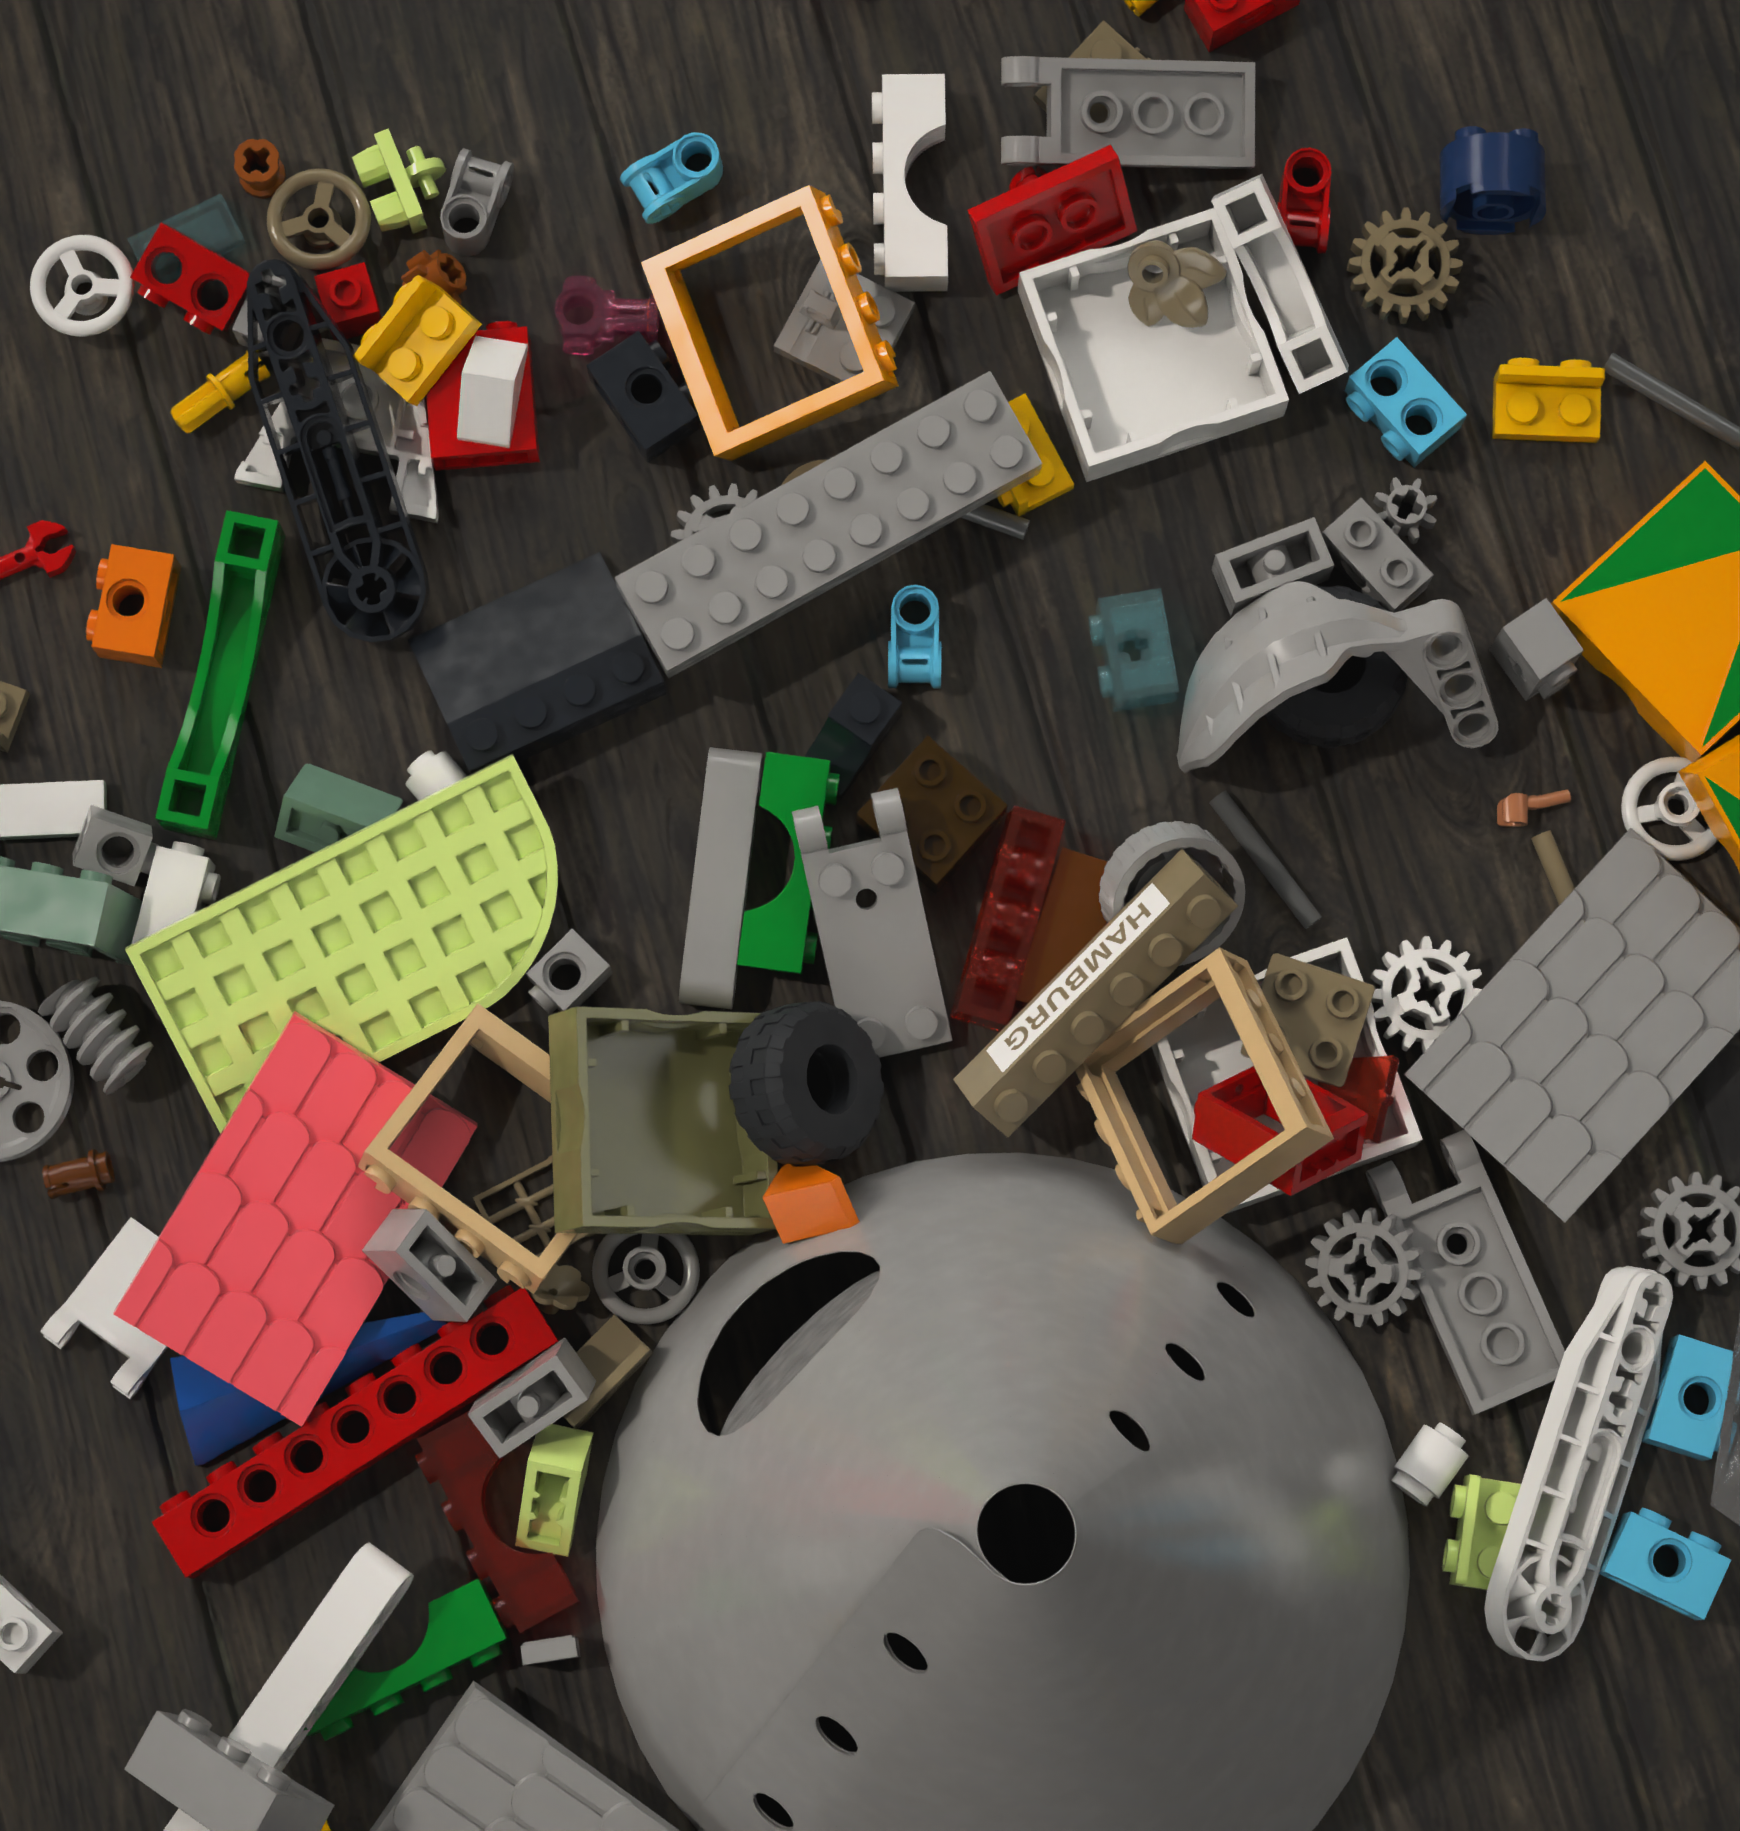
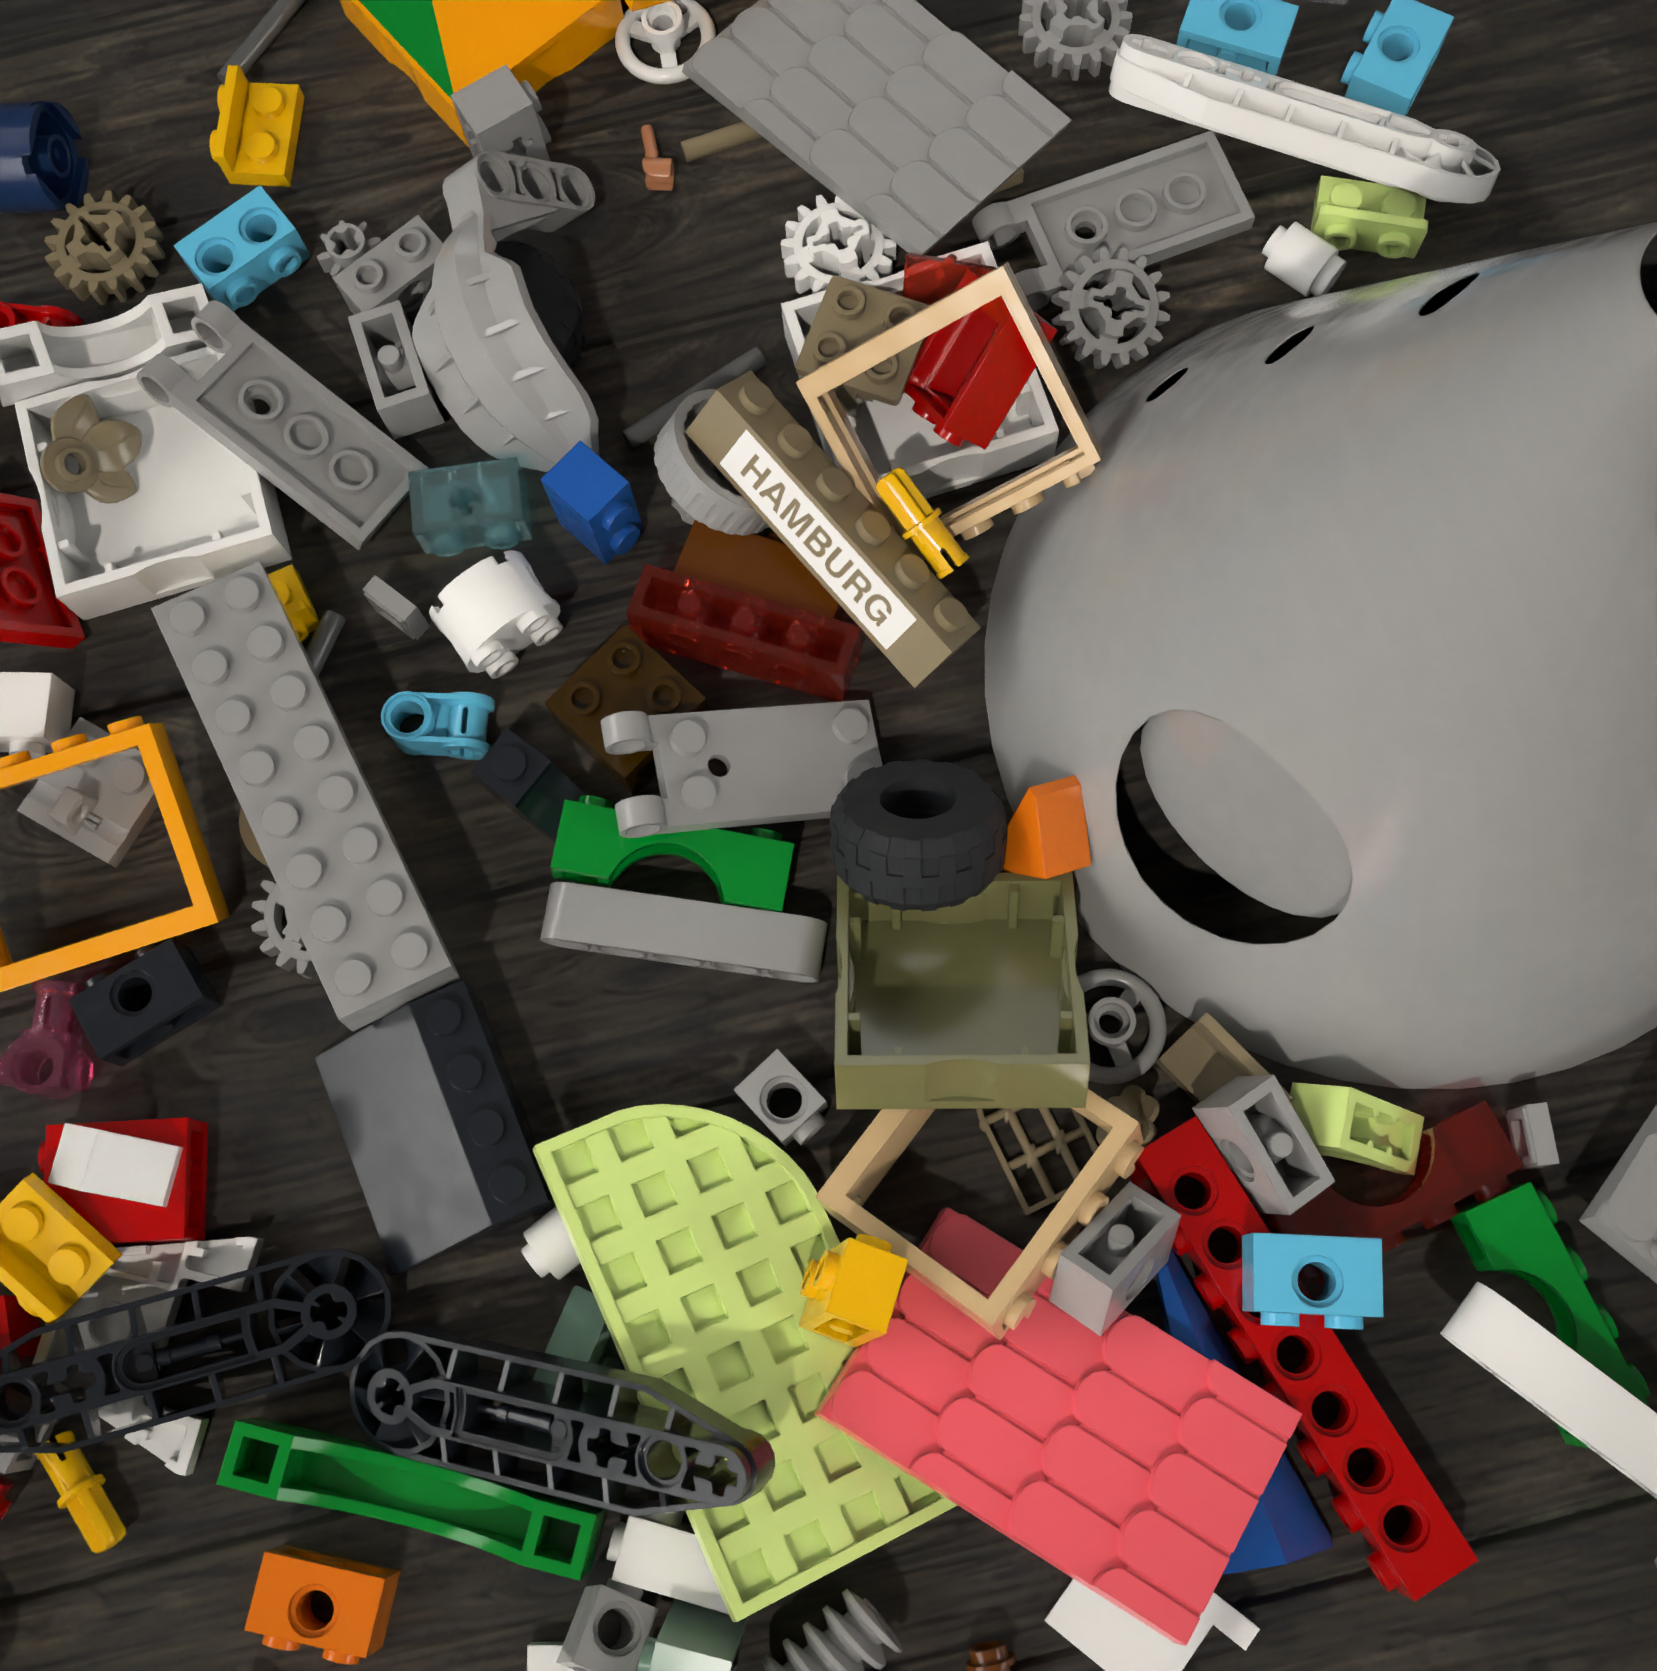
camera: 80 degrees left, 5 degrees down
none -> light grey hinge [137,300,428,550]
none -> black beam [349,1326,776,1516]
none -> light grey tile [362,575,430,640]
none -> white brick [429,550,563,679]
none -> blue brick [541,440,643,564]
none -> yellow brick [798,1234,908,1348]
none -> yellow axle [875,467,969,579]
none -> medium azure brick [1242,1233,1384,1330]

